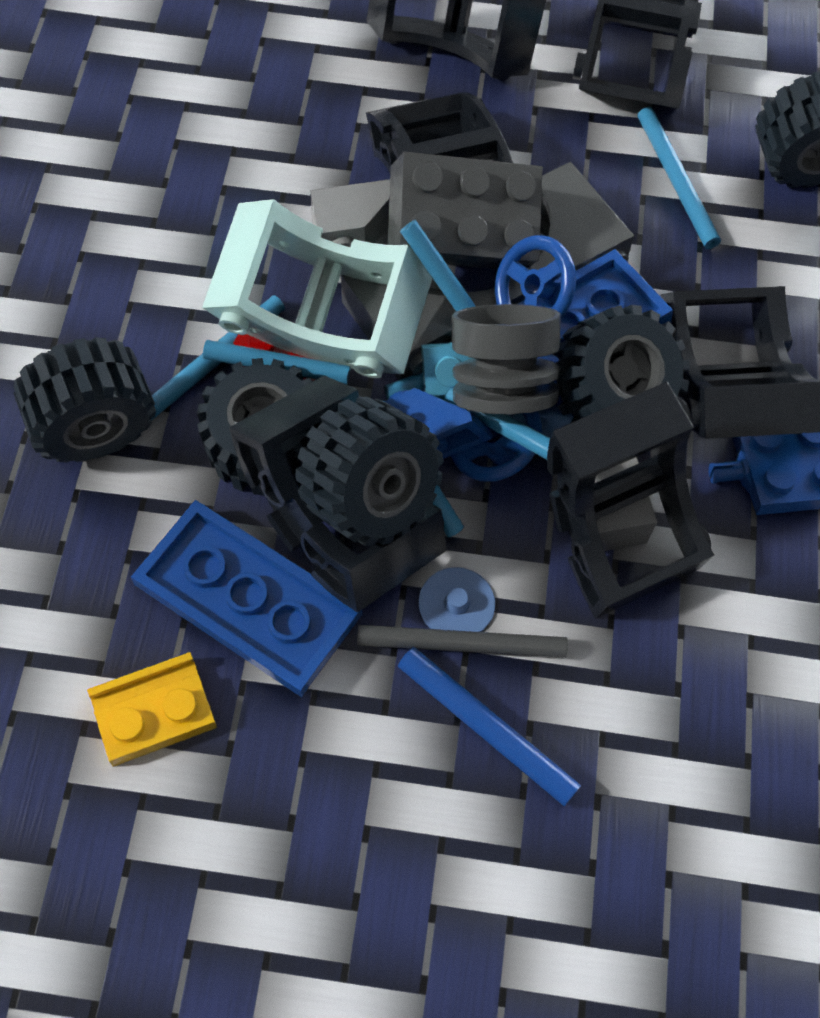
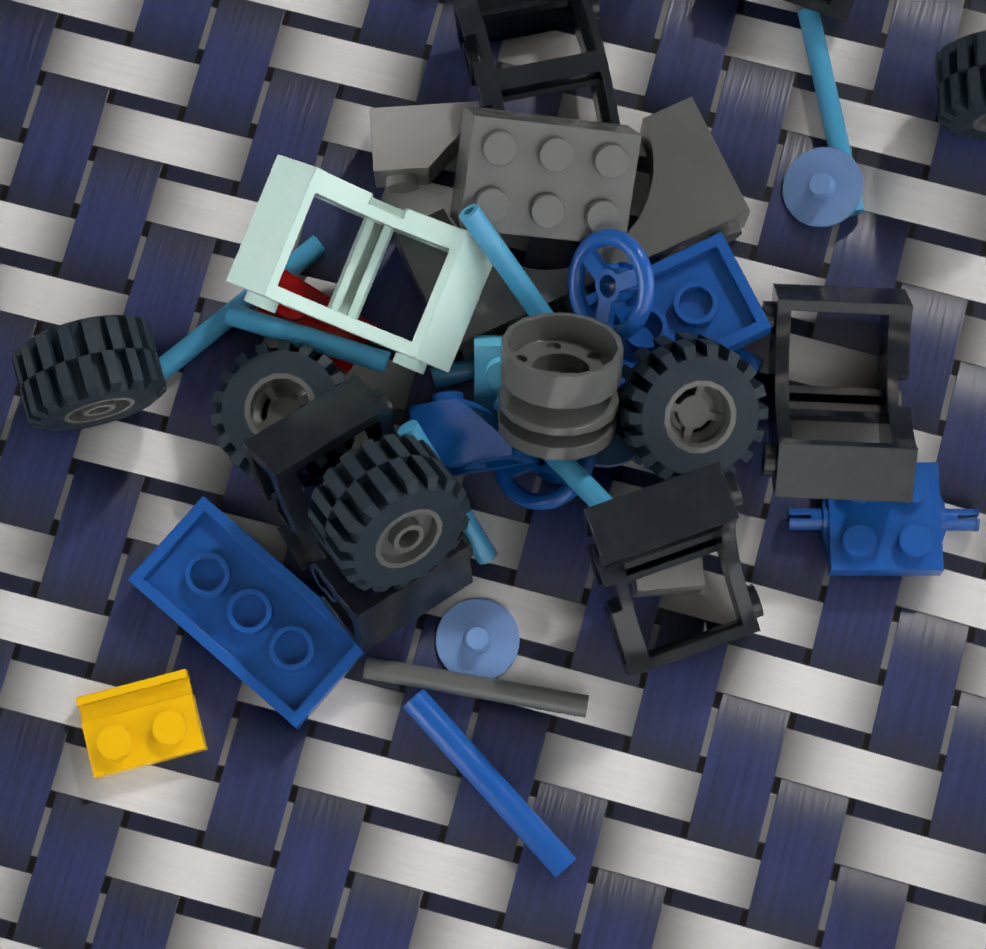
camera: 10 degrees right, 15 degrees up
none -> medium blue piece [783,147,864,227]

